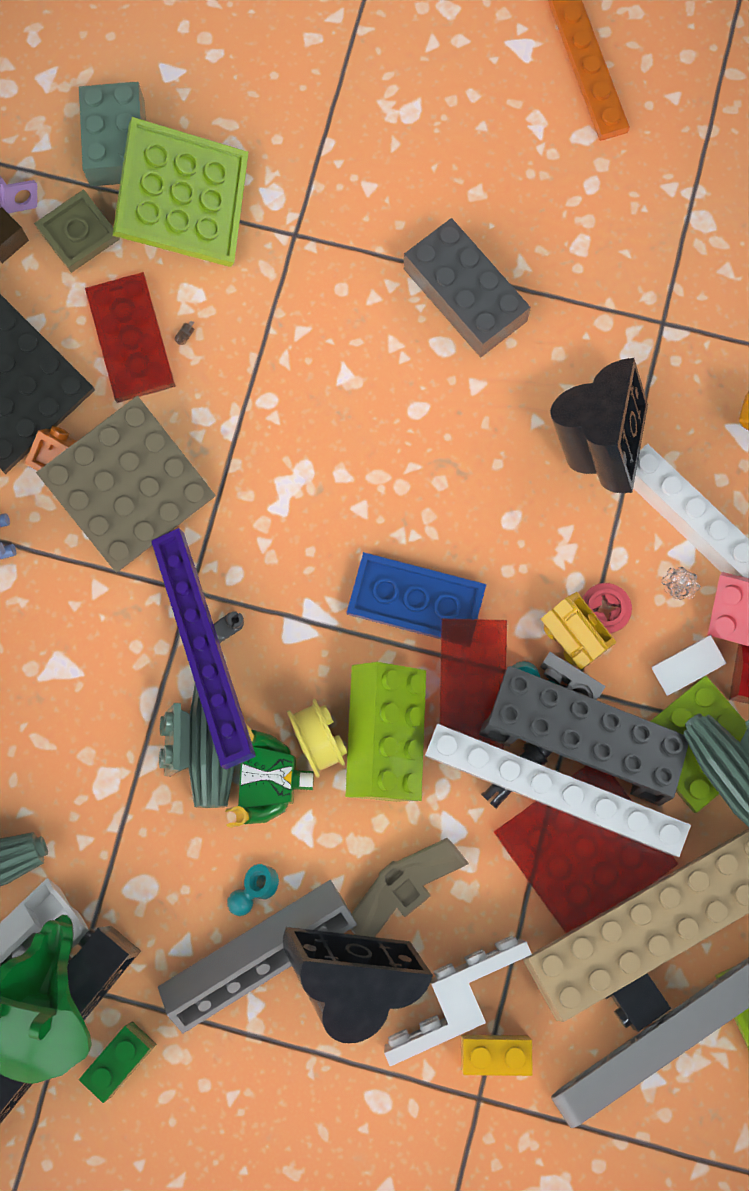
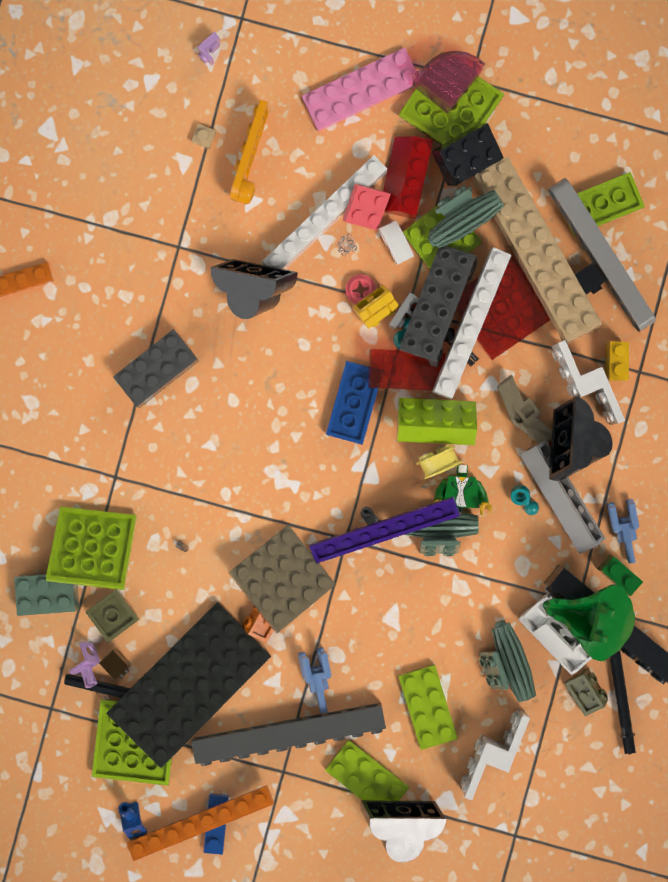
camera: 95 degrees left, 10 degrees up
clear red plate [85,272,176,403] -> none
none -> medium blue plant [607,499,639,564]

